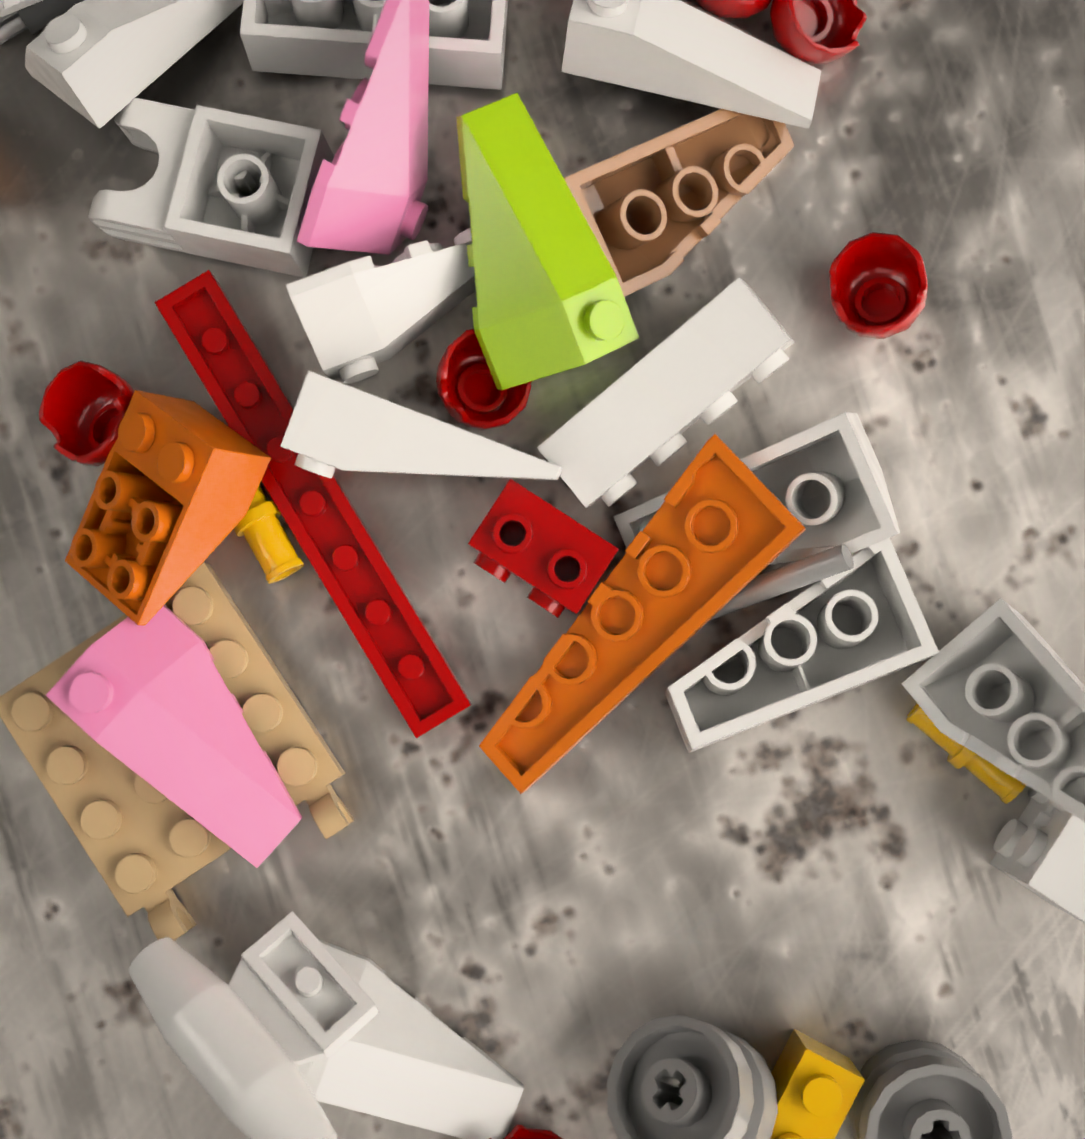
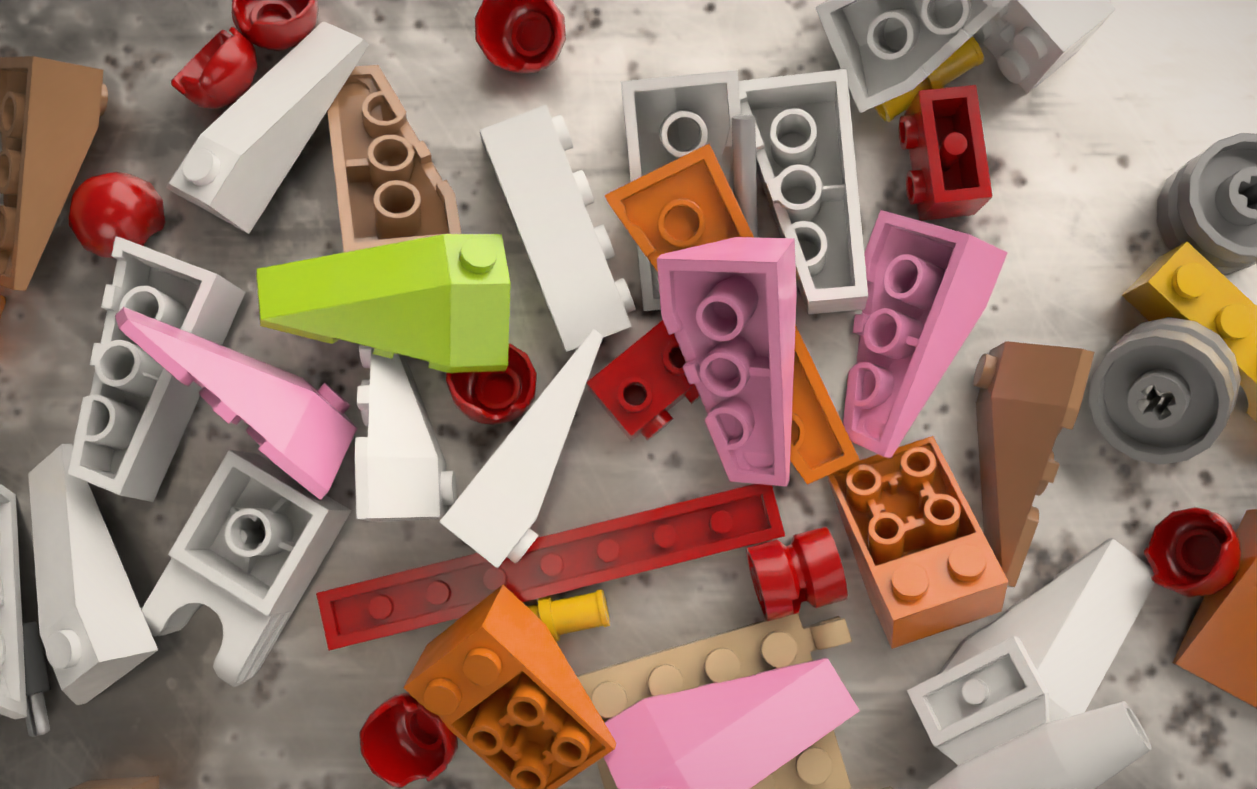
camera: 75 degrees left, 5 degrees down
none -> bright pink wedge [657,237,797,487]
none -> red wheel [746,526,848,621]
none -> orange slope [827,436,1008,649]
none -> bright pink wedge [843,210,1008,458]
none -> red brick [898,85,993,221]
none -> medium nougat wedge [973,341,1095,588]

